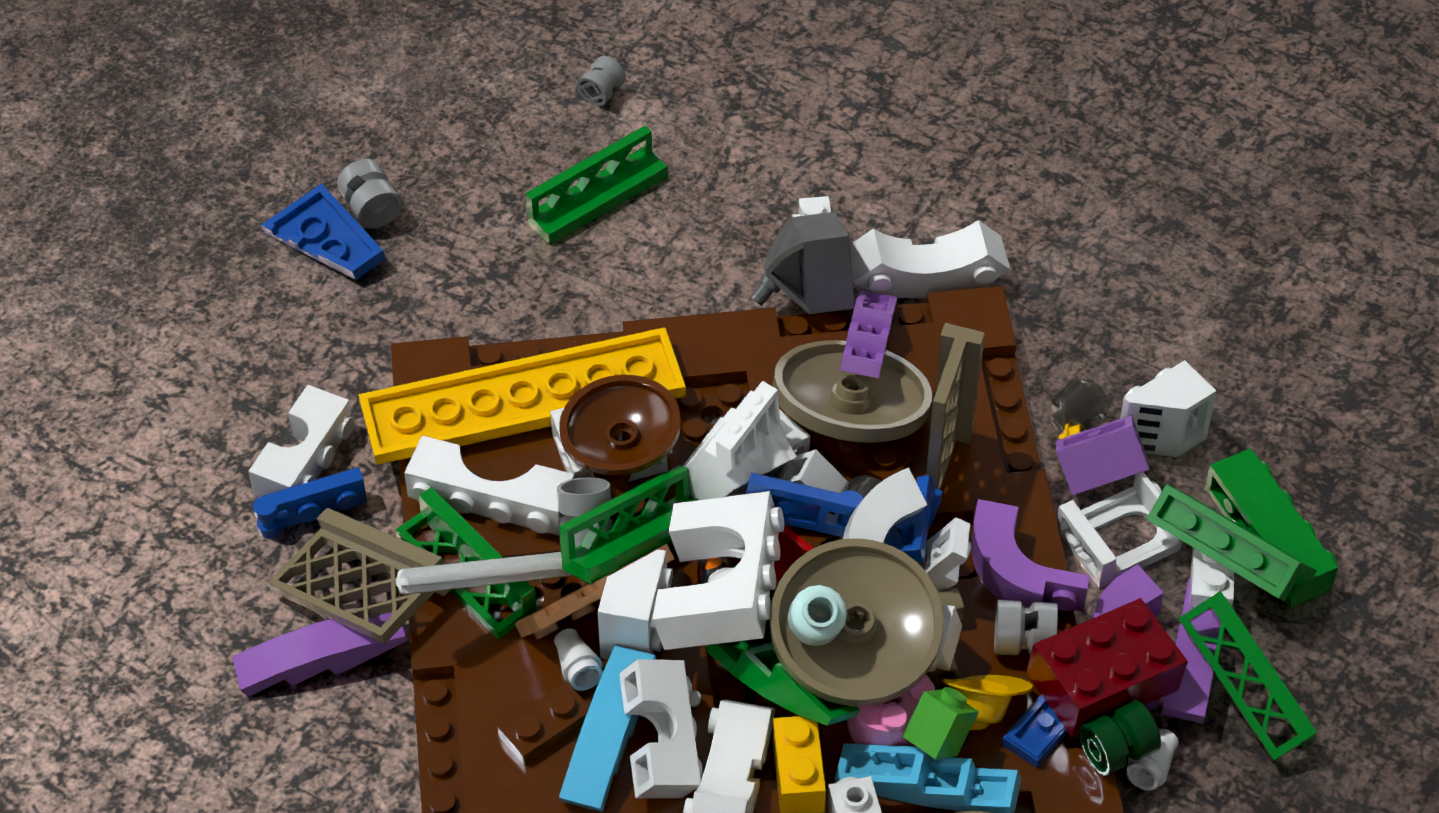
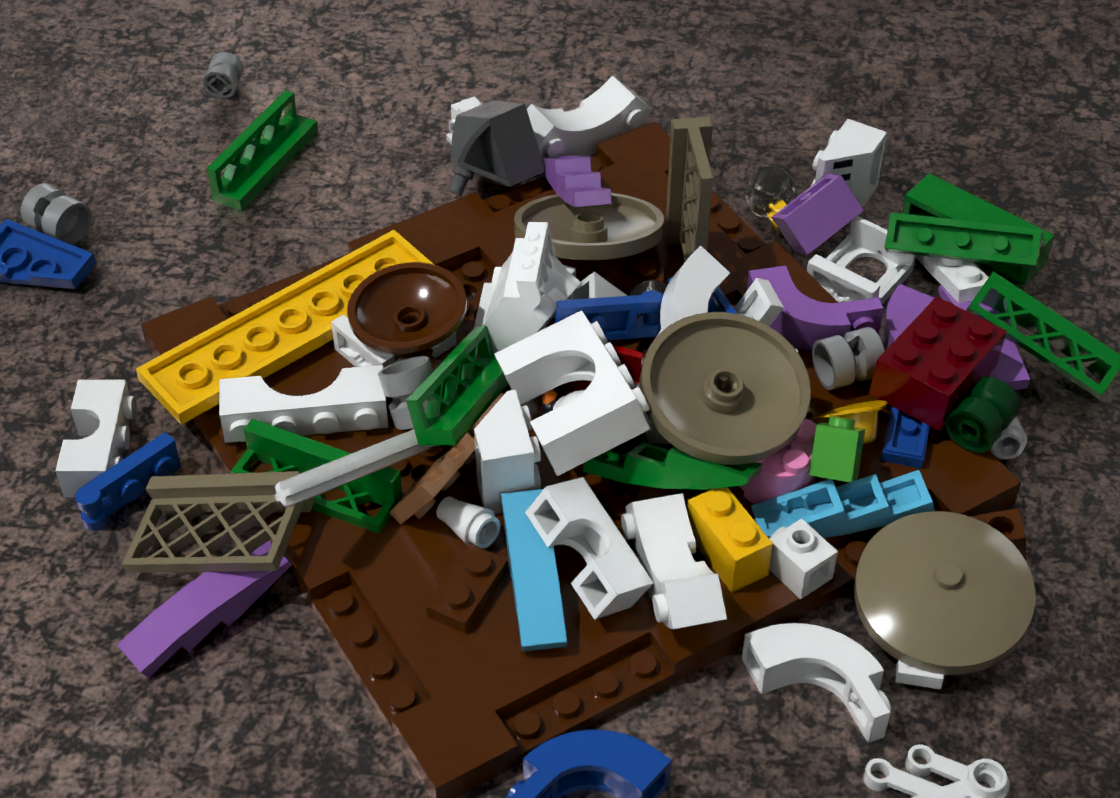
camera: 25 degrees left, 5 degrees down
light aqua head [787,585,847,646] -> none

